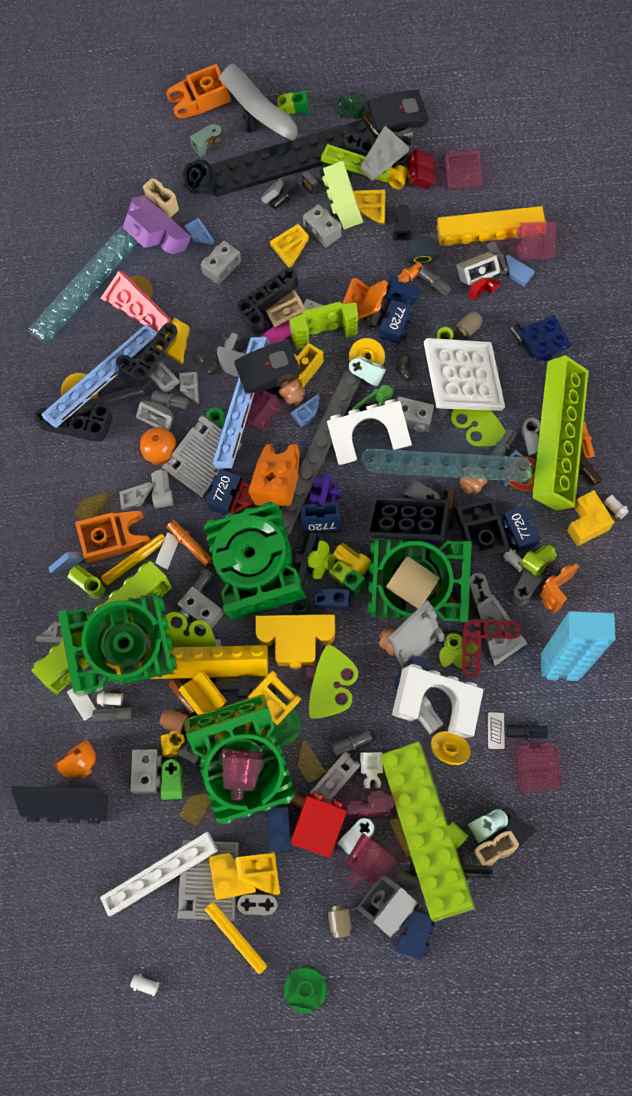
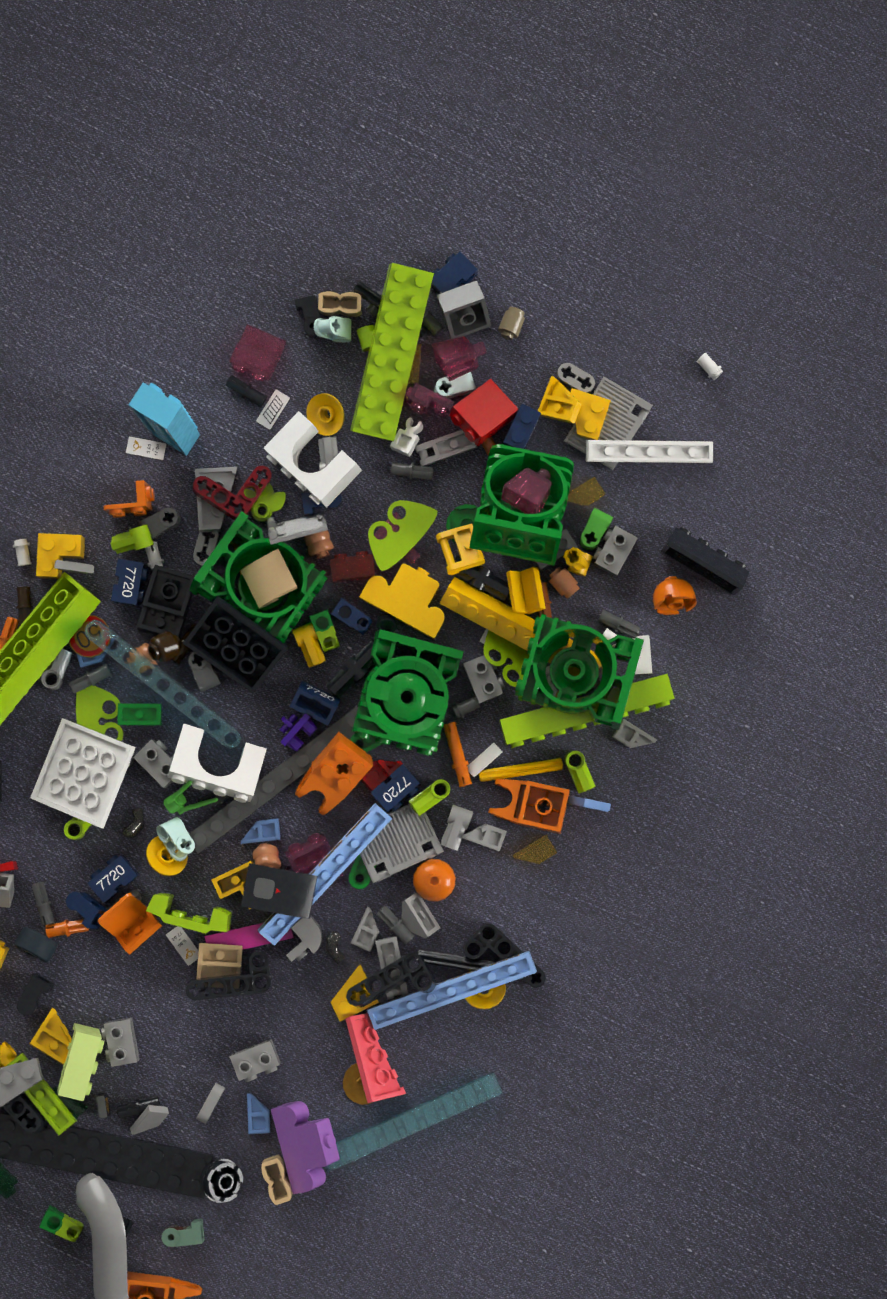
camera: 155 degrees left, 15 degrees up
yellow axle [205,902,267,974] -> none
yellow wing [270,224,309,268] -> none
green tile [284,967,327,1012] -> none
clear yellow tile [298,740,326,784] -> none
lime plate [308,541,336,579] -> none
dark tan brick [456,312,483,338] -> none
none -> light grey tile [54,560,94,574]
none -> green plate [117,703,162,726]
none -> dark brown head [148,631,181,663]
none -> light grey beam [196,1083,225,1124]
none -> clear red brick [330,551,376,583]
none -> lime piece [408,779,450,816]

